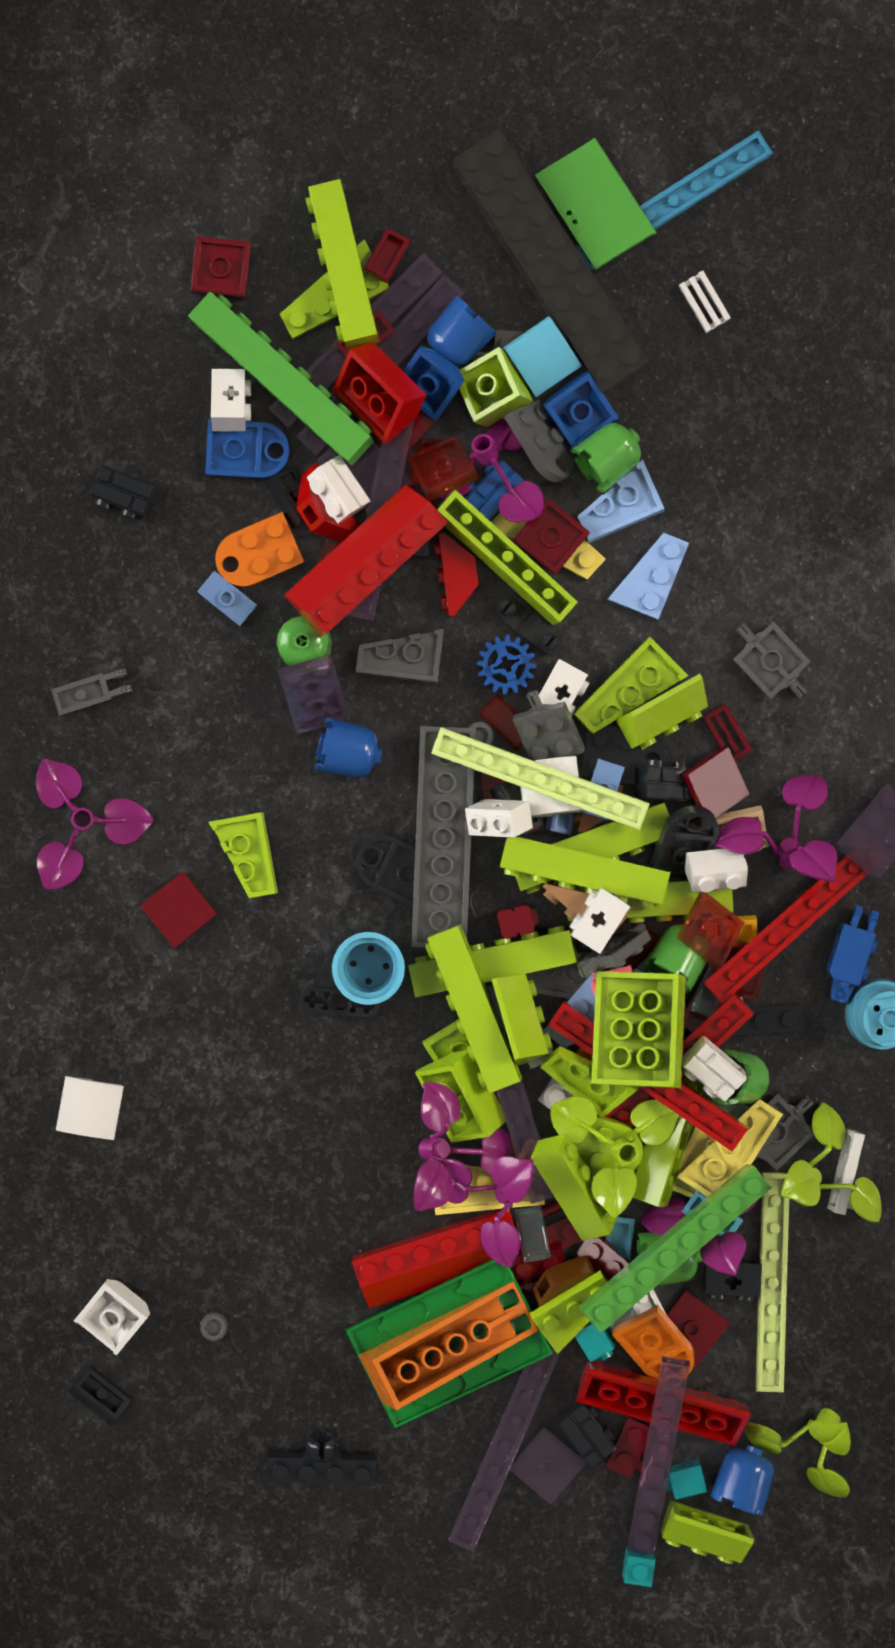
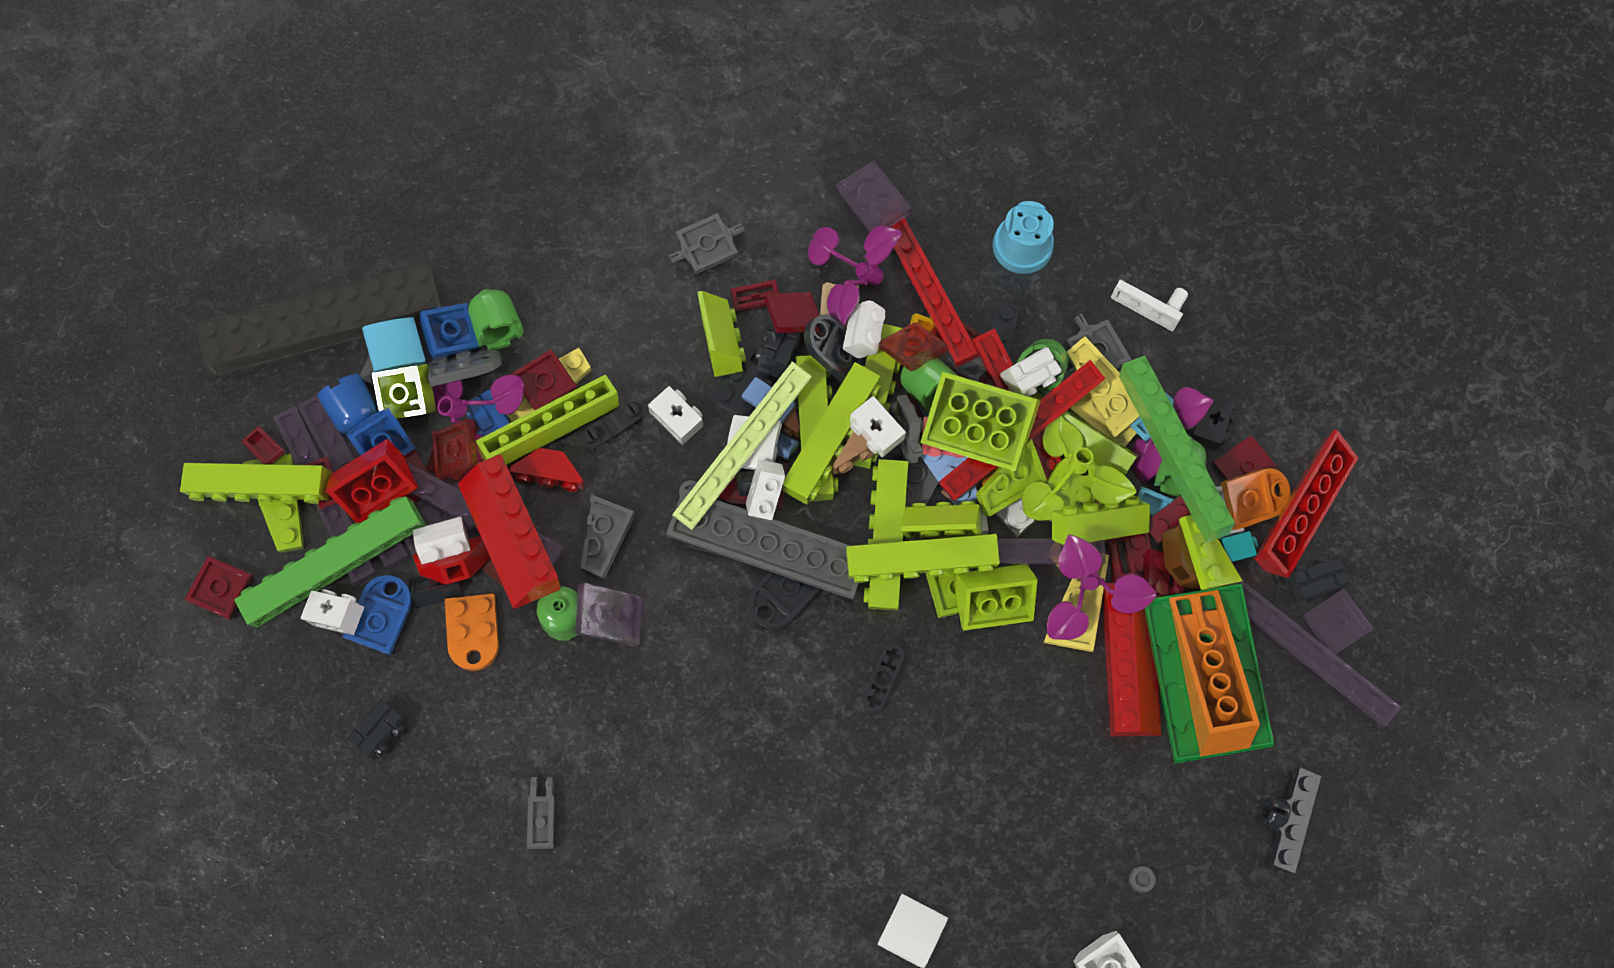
camera: 75 degrees left, 15 degrees down
magenta plant [36,759,153,889] -> none
dark red tile [140,871,217,948] -> none
medium blue plate [197,571,258,627] -> none
lime wing [209,812,278,898] -> none
blue cylinder [315,717,382,778] -> none
medium azure piece [332,932,405,1005] -> none
magenta plant [414,1082,518,1211] -> none
blue gear [477,635,536,695] -> none
clear red tile [478,693,523,751] -> none
dark red brick [496,903,539,939] -> none
dark grey plate [513,691,585,761] -> none
clear light blue tile [514,1205,551,1263] -> none
bright green container [535,138,657,270] -> none
lime wing [572,637,688,734] -> none
dark azure tile [573,130,773,273] -> none
light blue wing [578,460,664,543] -> none
dark red plate [605,1416,670,1486] -> none
light blue wing [607,533,689,620] -> none
teal brick [622,1547,656,1587] -> none
plate [627,1356,690,1554] -> none
lime slope [661,1500,754,1564] -> none
teal brick [663,1459,707,1500] -> none
white tile [679,271,731,333] -> none
blue cylinder [710,1445,774,1516] -> none
lime plant [744,1408,851,1498] -> none
yellowish green tile [755,1172,789,1392] -> none
lime plant [781,1102,881,1223] -> none
blue hinge [826,905,879,1003] -> none

